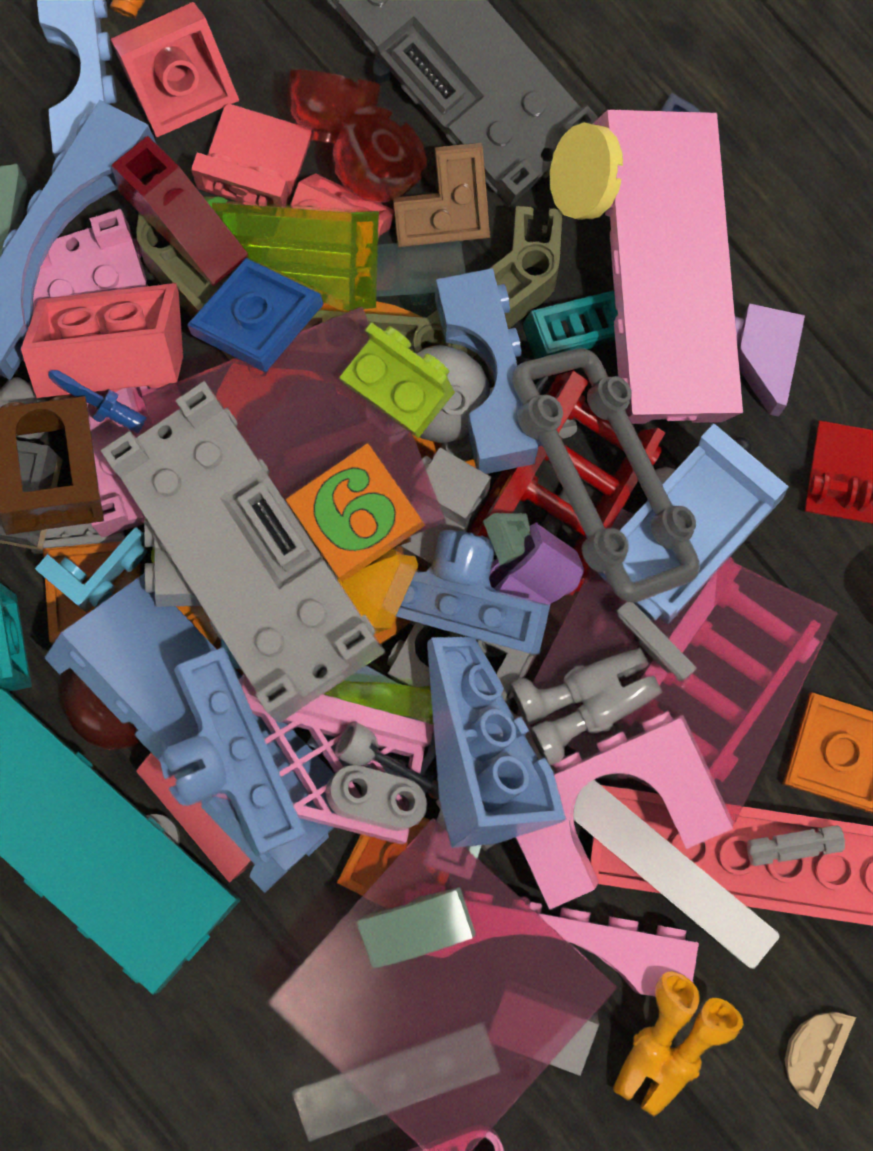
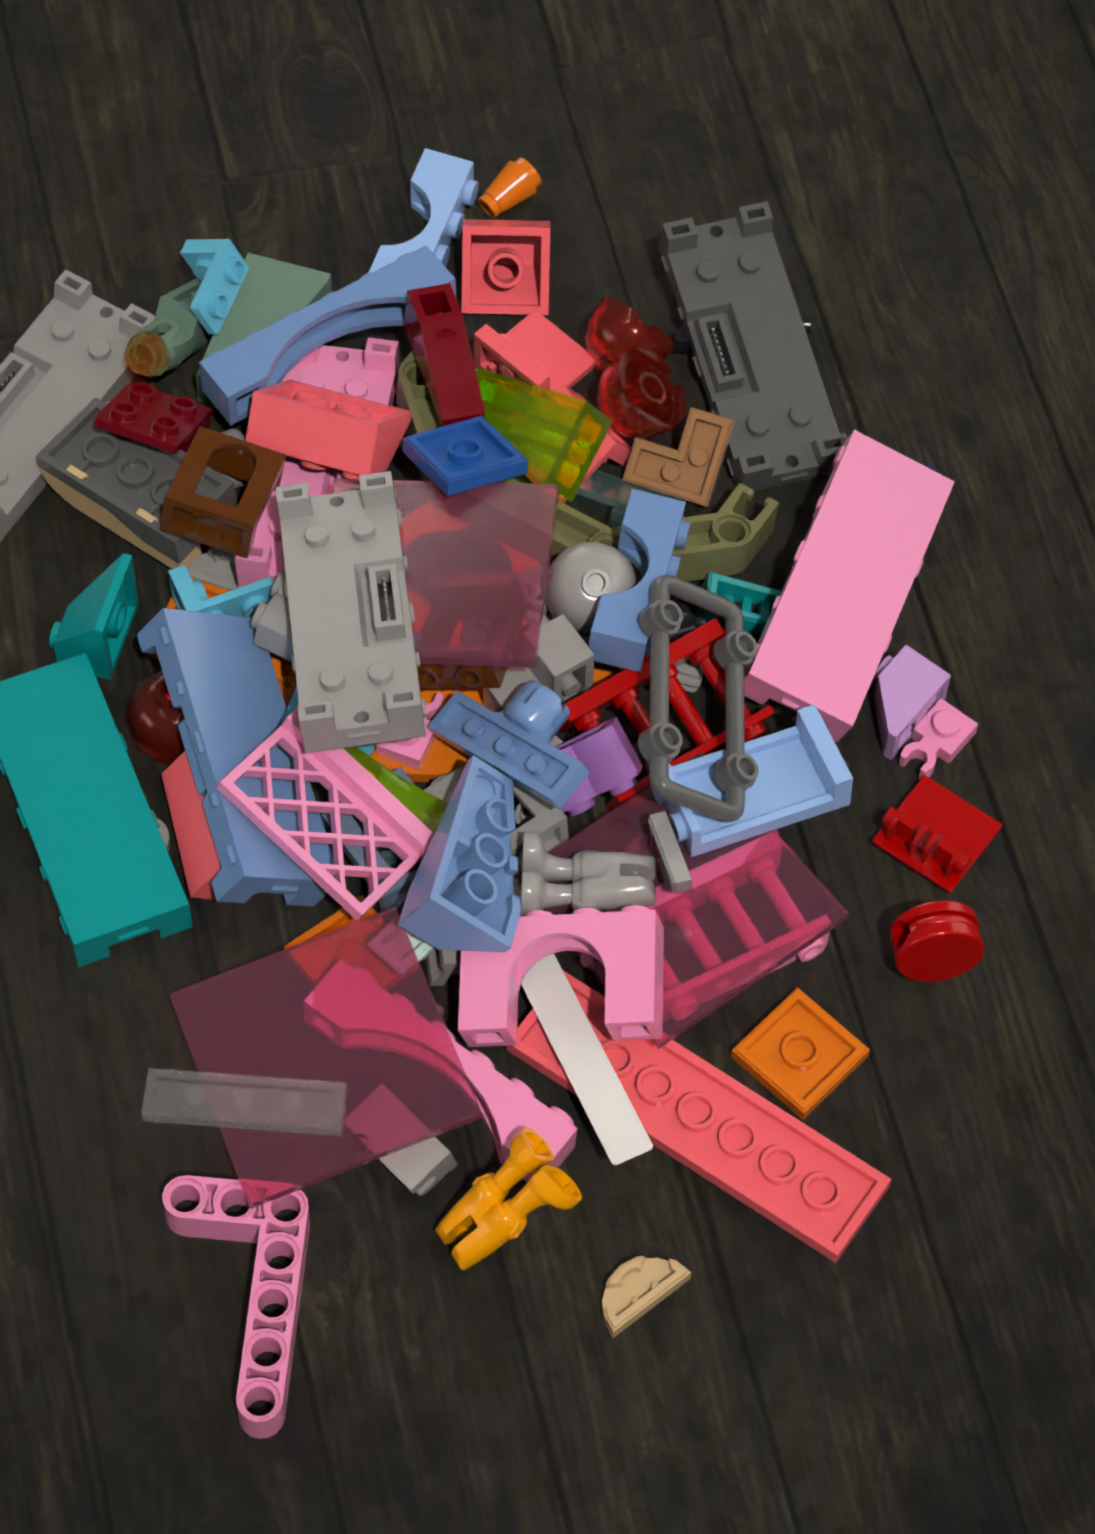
camera: 25 degrees right, 20 degrees down
blue piece [48,370,147,434] -> none
medium blue plate [160,647,306,857] -> none
orange tile [285,443,425,582] -> none
light grey plate [326,765,427,831] -> none
light grey hinge [335,721,439,799] -> none
light orange slope [338,549,418,634] -> none
lime bracket [339,322,455,438] -> none
sand green slope [356,887,476,969] -> none
sand green tile [483,513,530,565] -> none
light yellow tile [550,122,623,220] -> none
light grey axle [747,825,845,866] -> none
none -> bright pink plate [899,698,978,780]

